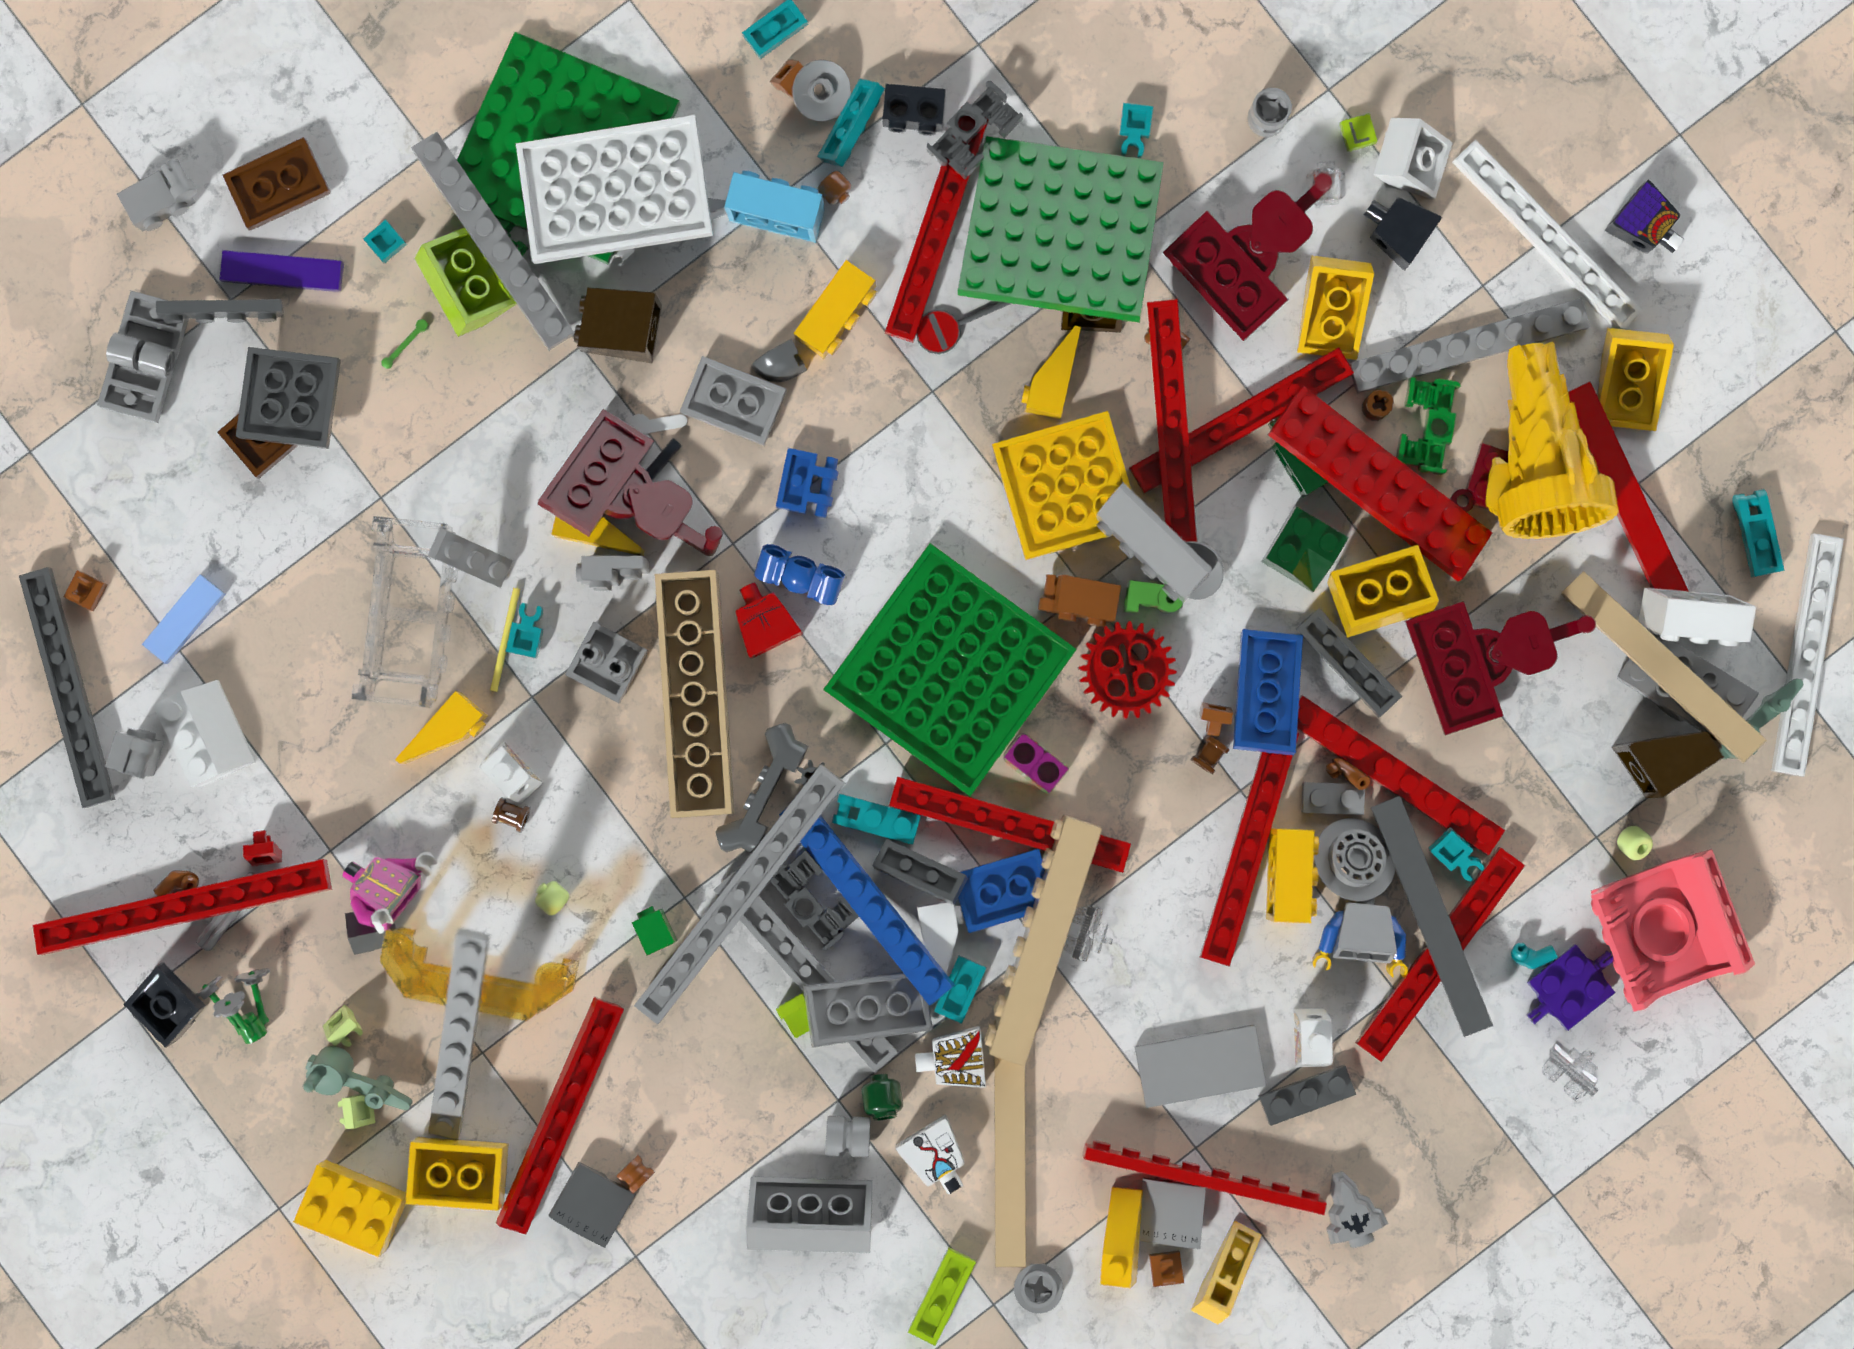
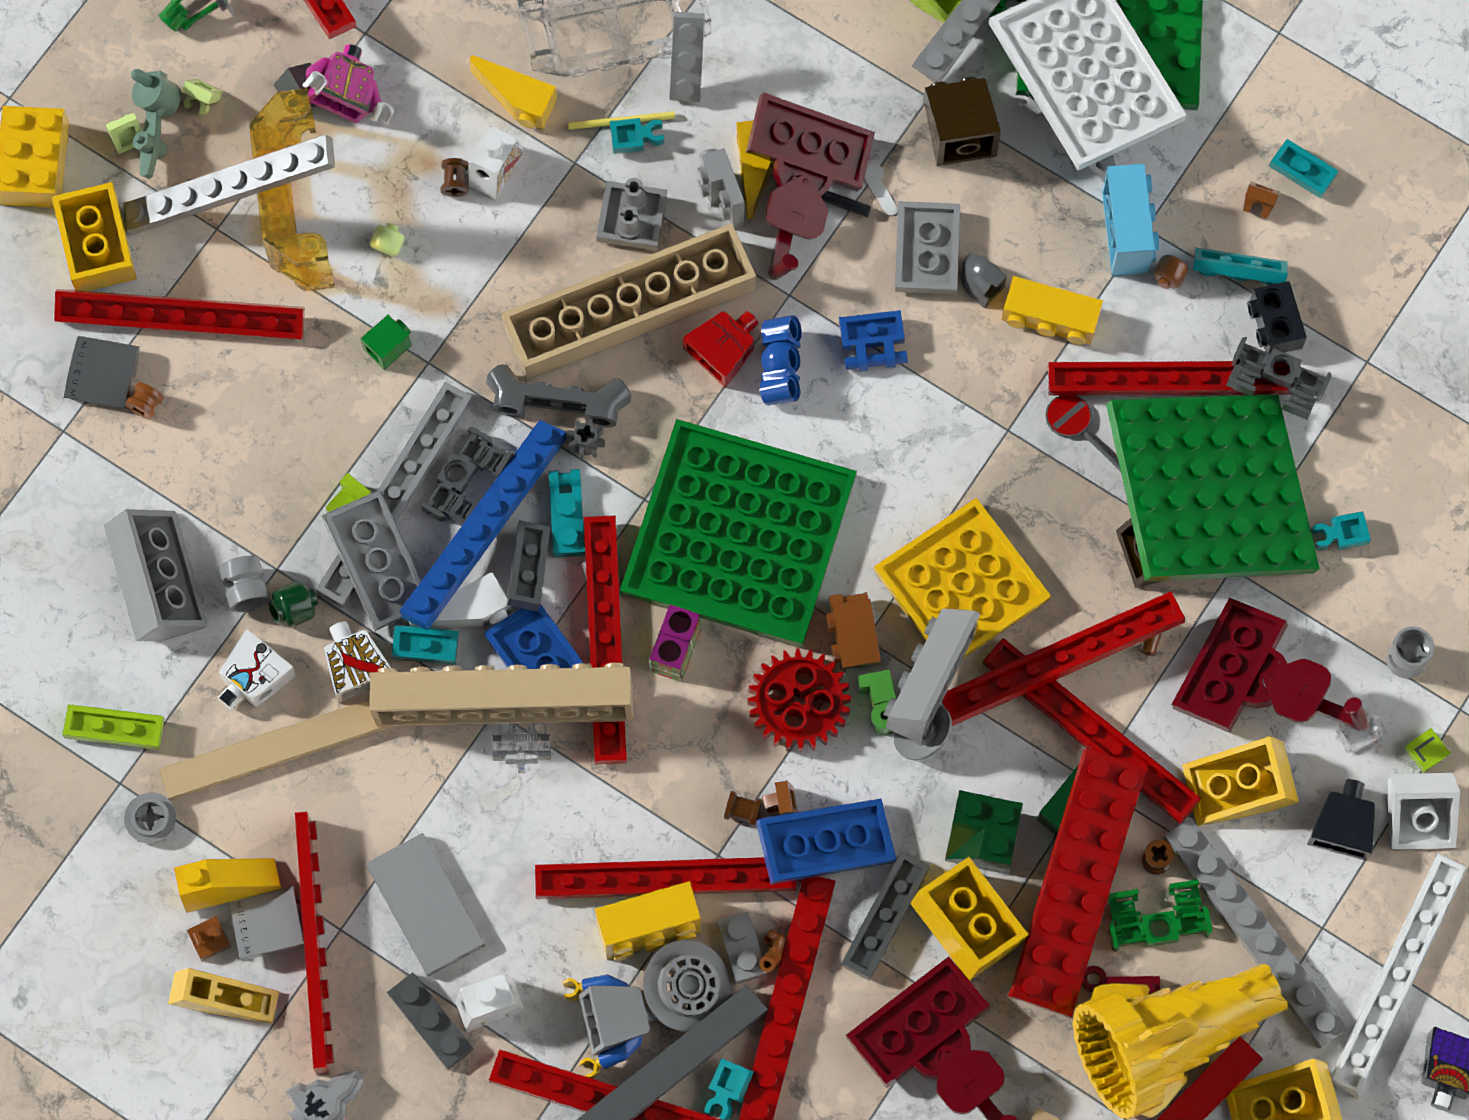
camera: 65 degrees right, 15 degrees down
light grey plate [634,764,845,1025] -> none
light grey dish [792,60,851,121] -> none
yellow slope [1021,326,1081,419] -> none

